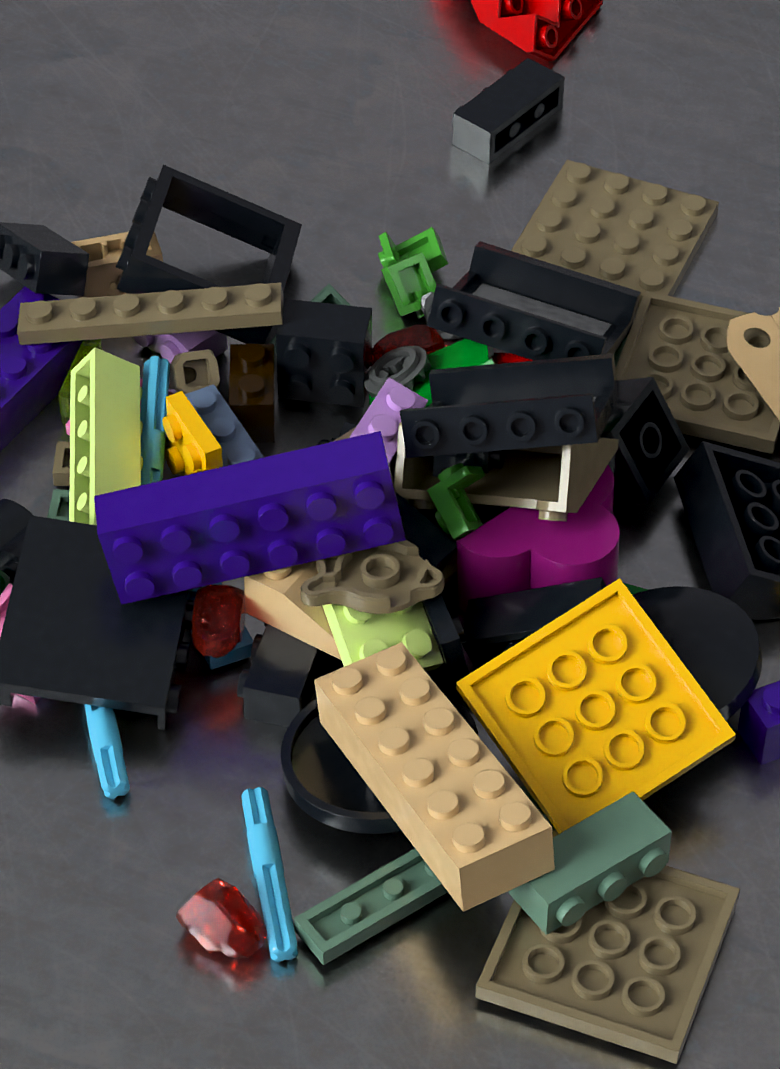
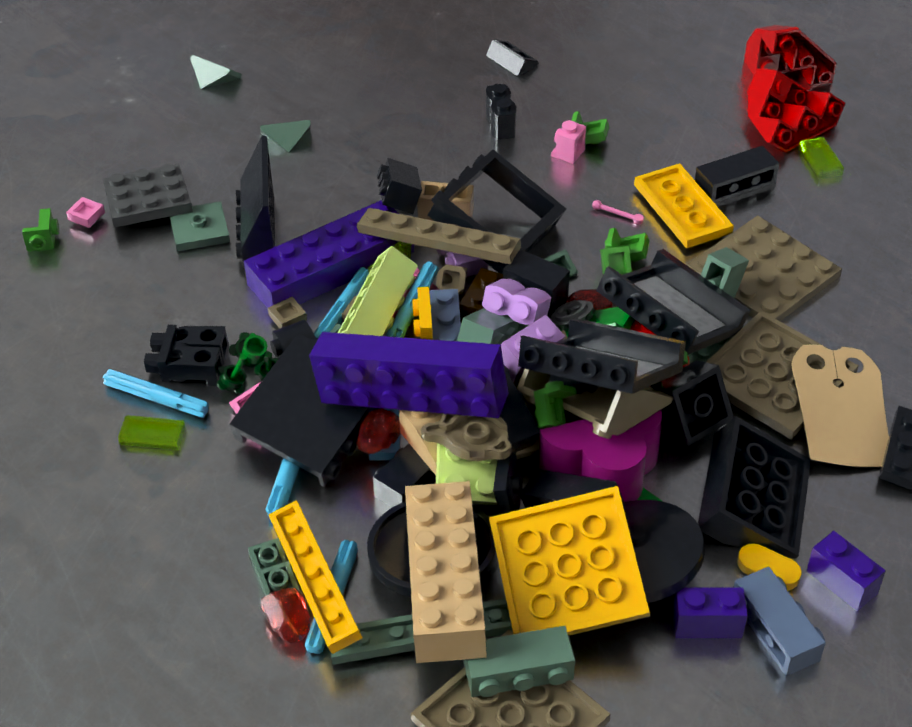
camera: 25 degrees right, 0 degrees up
none -> sand green slope [248,538,299,602]
none -> yellow plate [268,500,363,654]
none -> medium azure axle [314,267,370,338]
none -> sand green brick [457,308,529,344]
none -> lavender brick [482,279,551,325]
none -> black brick [486,84,516,140]
none -> slope [487,39,539,76]
none -> bright pink brick [551,120,586,164]
none -> bright green bracket [571,111,610,144]
none -> bright pink hinge [592,200,644,225]
none -> yellow plate [634,163,734,248]
none -> sand green brick [701,247,749,299]
none -> clear neon green tile [799,137,844,179]

